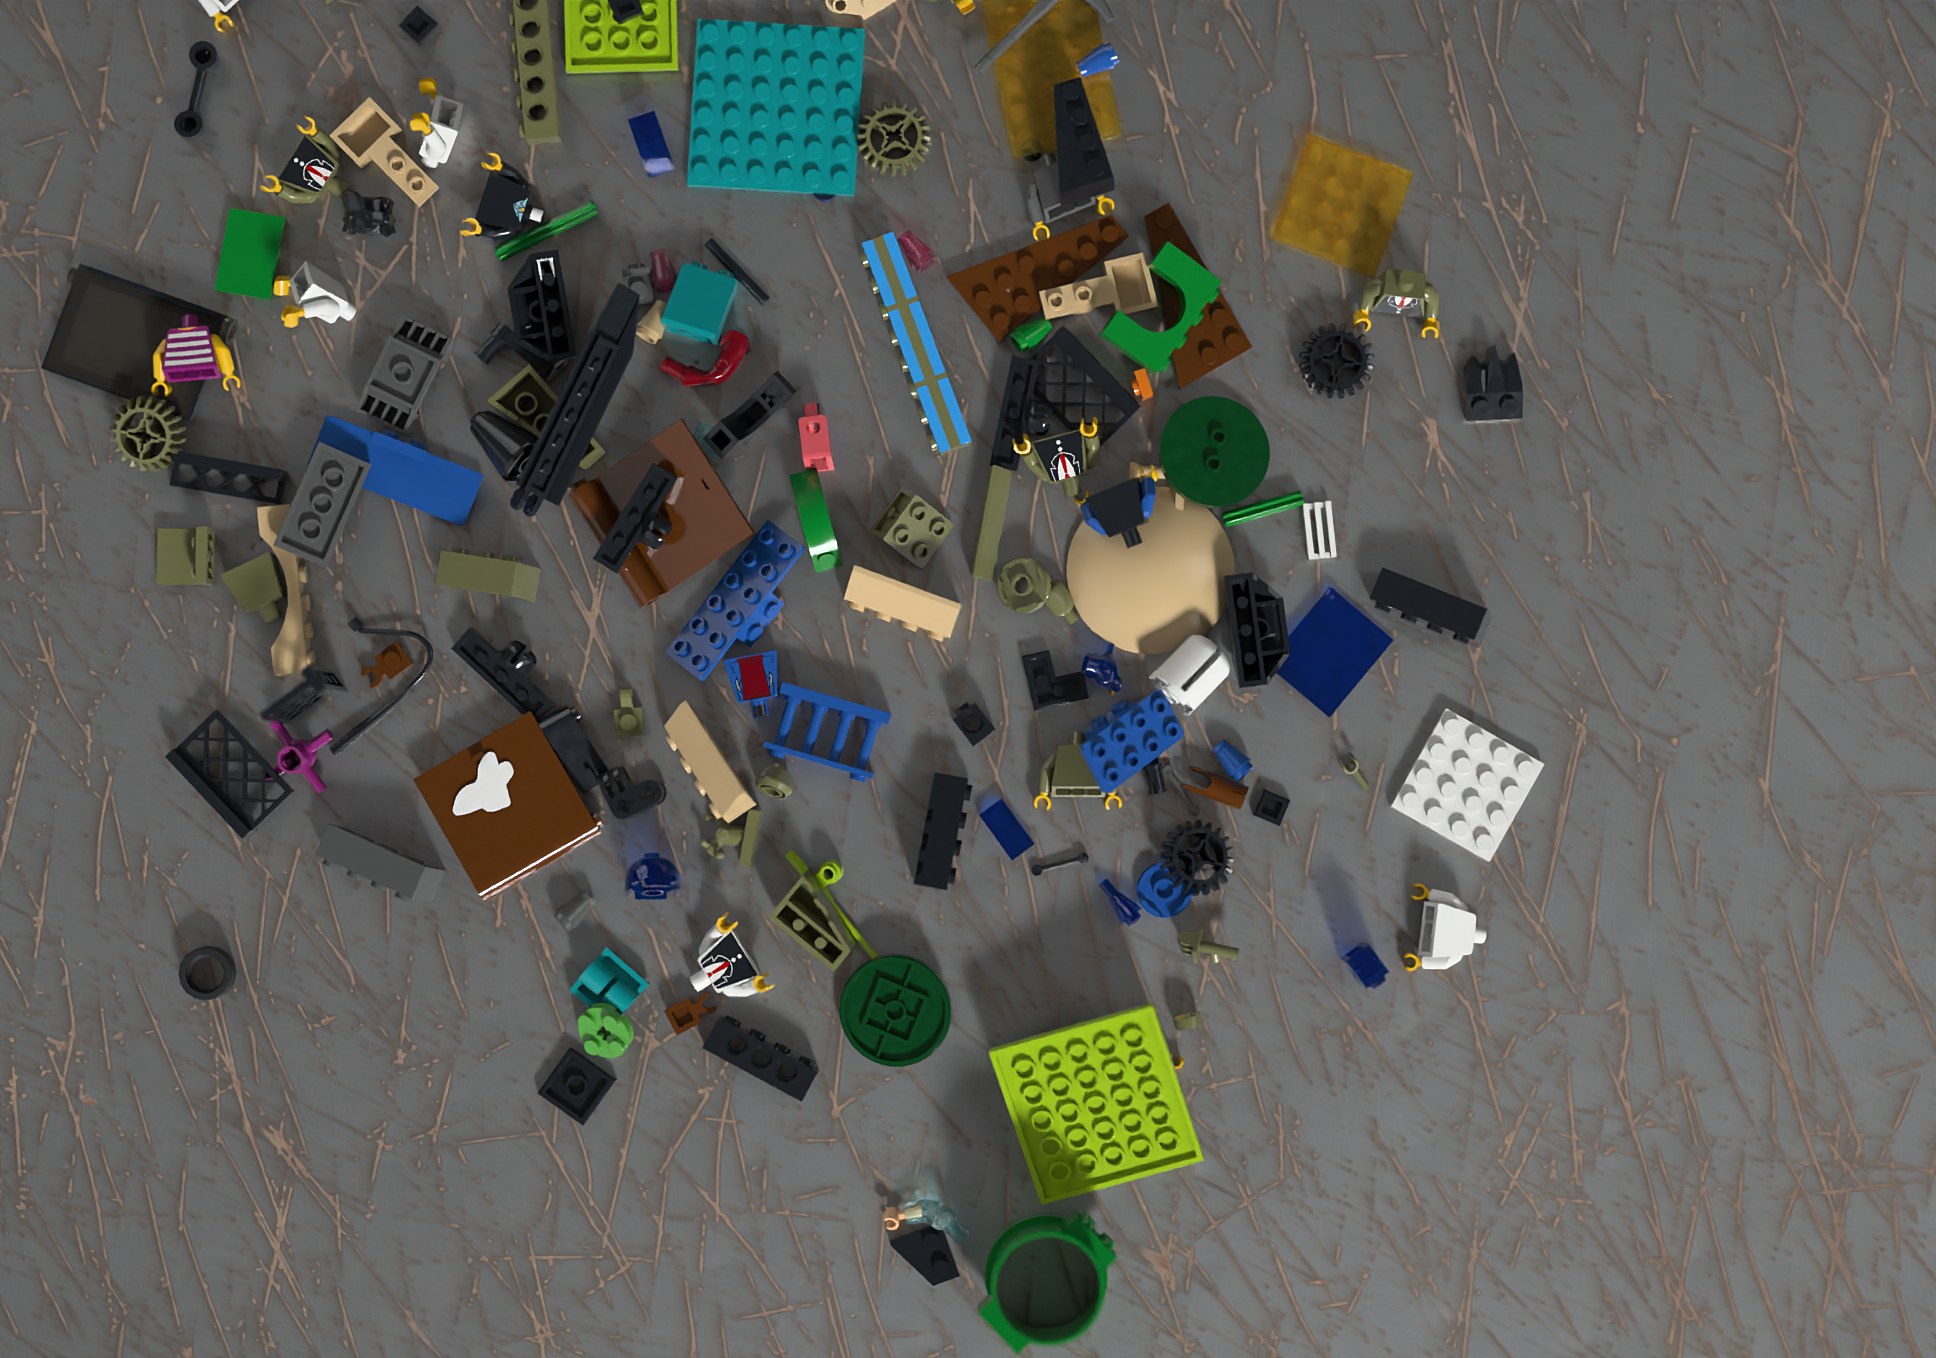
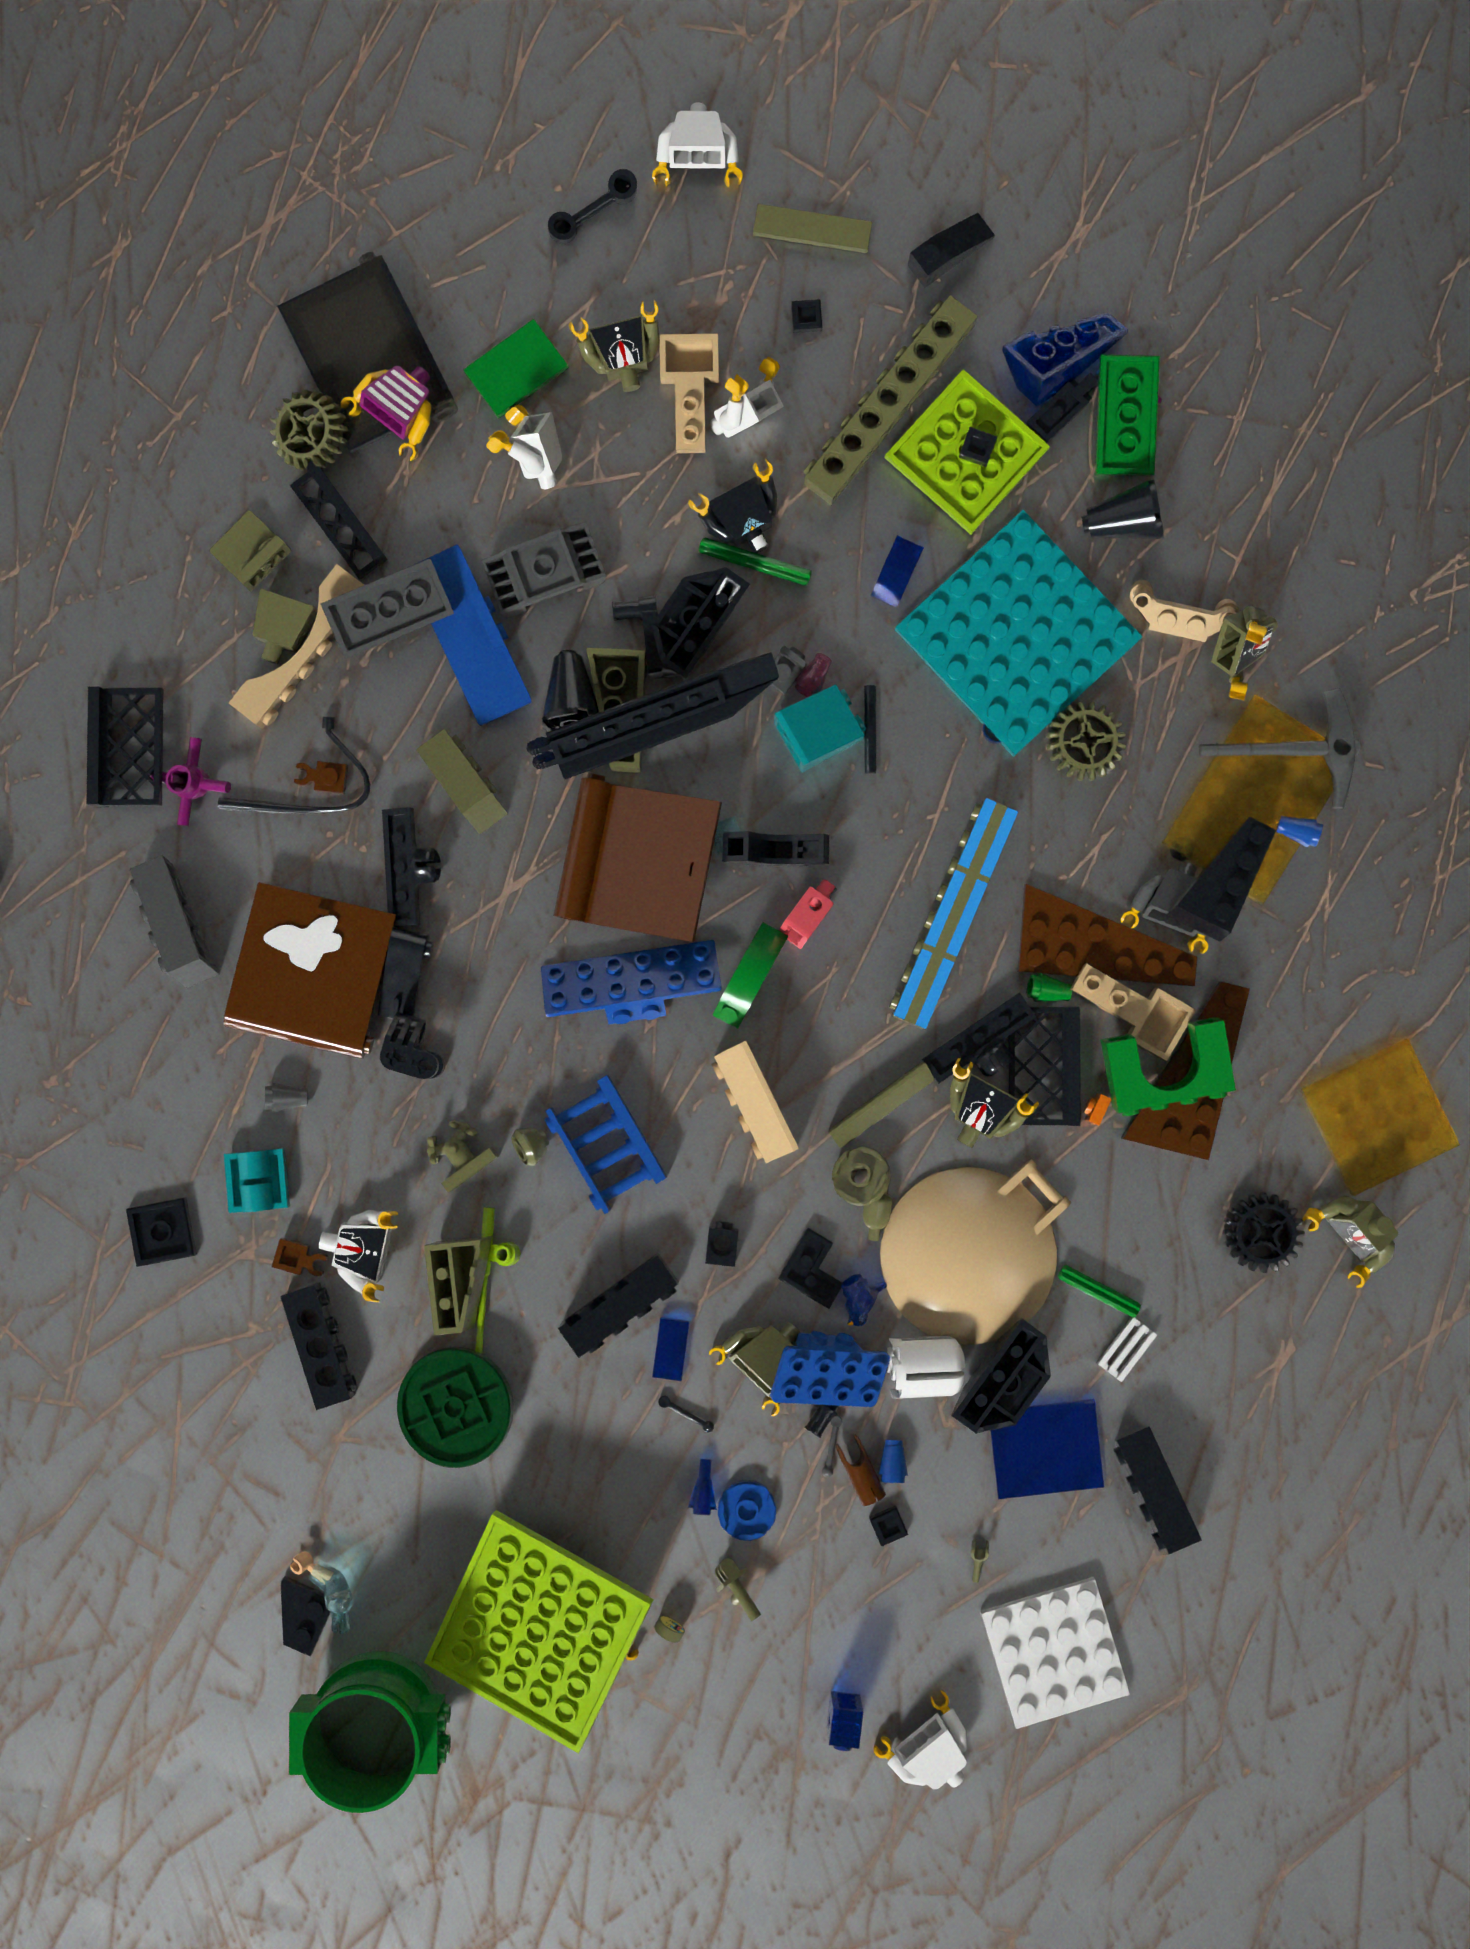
camera: 45 degrees right, 0 degrees up
black fence [259,664,347,723] -> none
black hair [341,190,396,238] -> none
bright green plate [578,1003,634,1058] -> none
black plate [593,463,677,574] -> none
olive plate [614,688,645,738] -> none
clear blue cylinder [624,853,681,901] -> none
tan cone [636,300,667,344] -> none
dark red piece [660,330,750,386] -> none
tan slope [664,701,756,823] -> none
torso [723,650,779,718] -> none
olive bracket [869,486,954,569] -> none
clear pink cone [897,230,936,273] -> none
black torso [1074,465,1158,549] -> none
dark green plate [1158,396,1270,508] -> none
black gear [1159,820,1235,896] -> none
black plate [1463,345,1523,421] -> none

